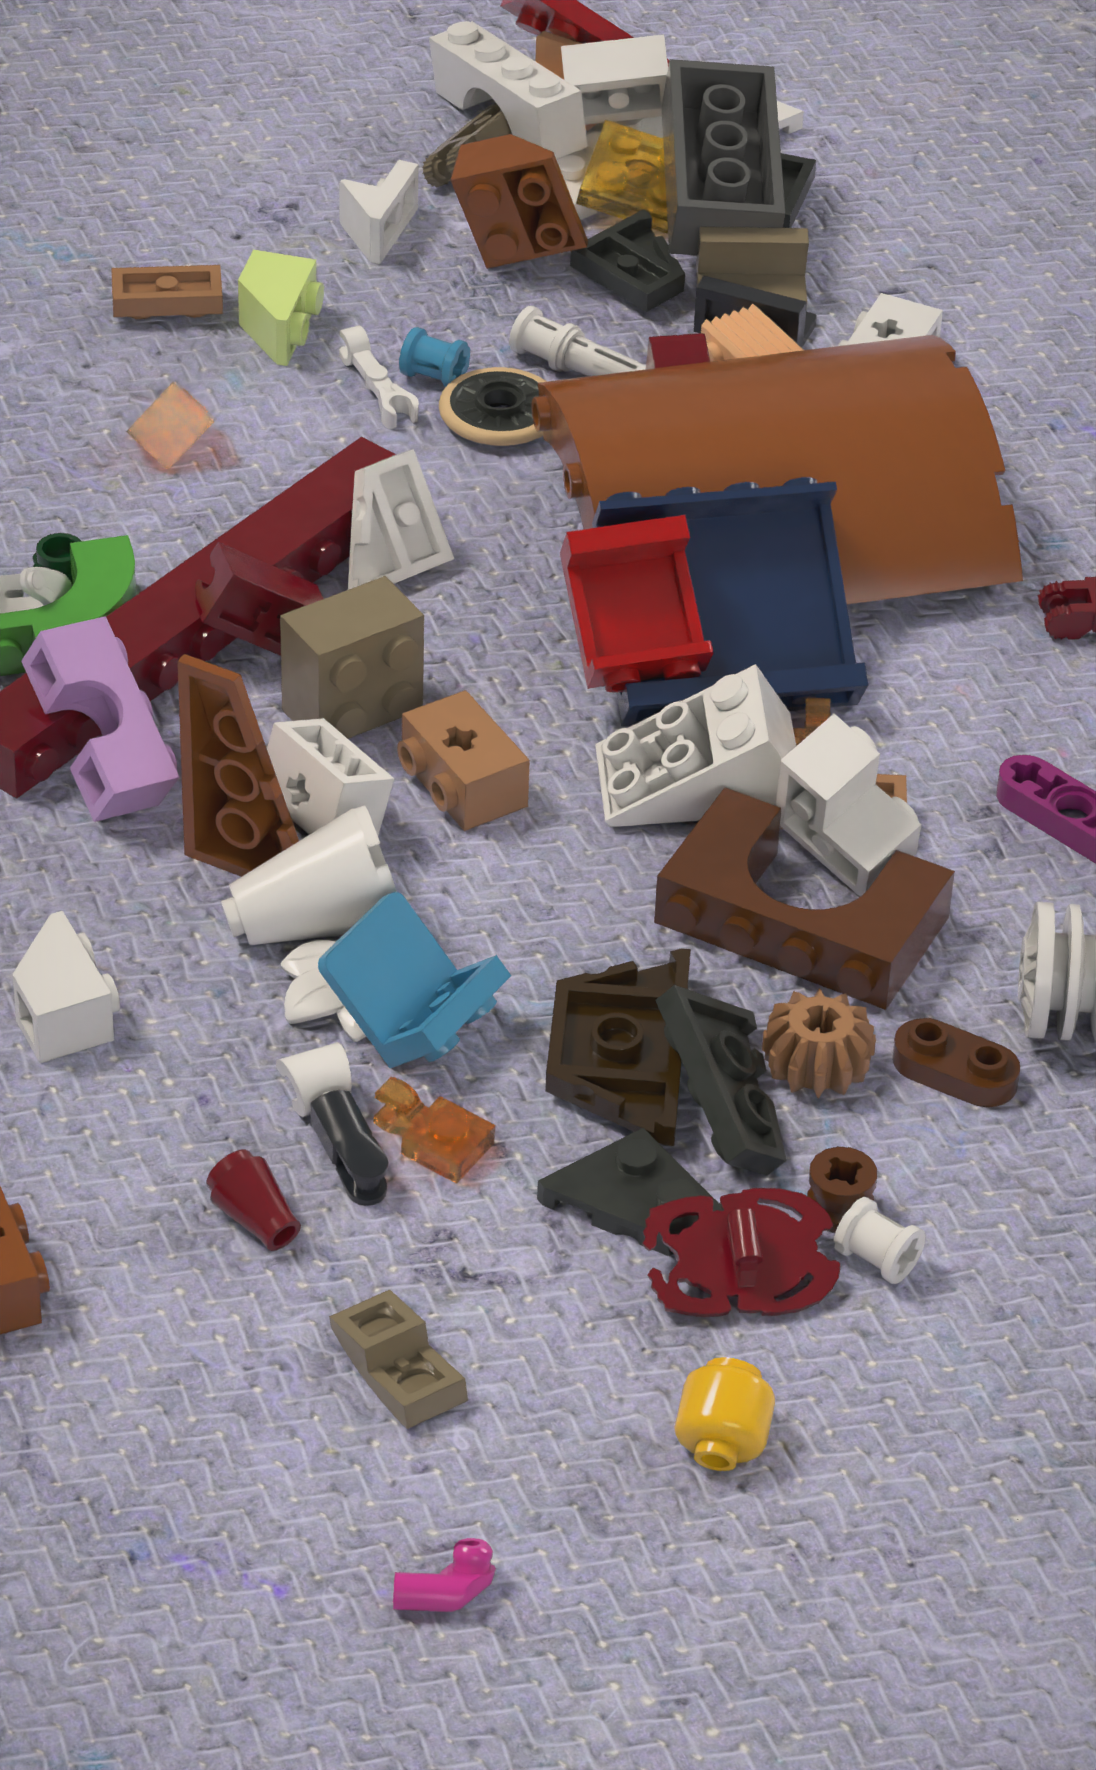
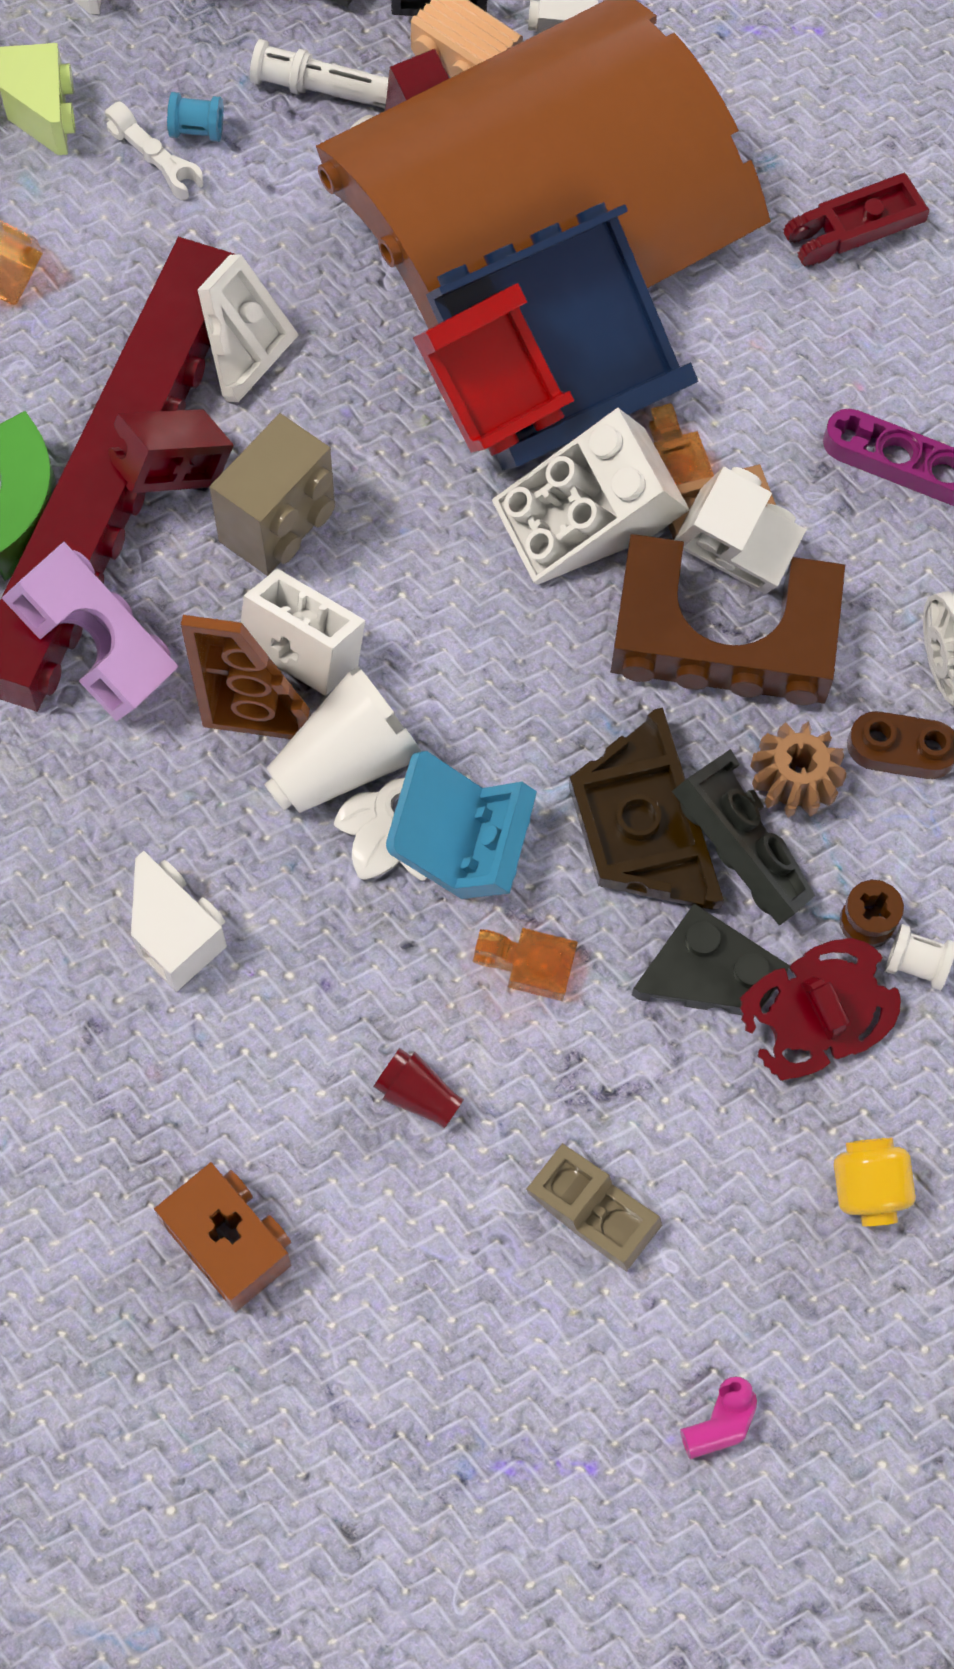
camera: 20 degrees left, 25 degrees up
black piece [276,1042,388,1206] -> none
medium nougat brick [397,690,530,831] -> none
pearl dark grey wheel [439,367,547,446] -> none

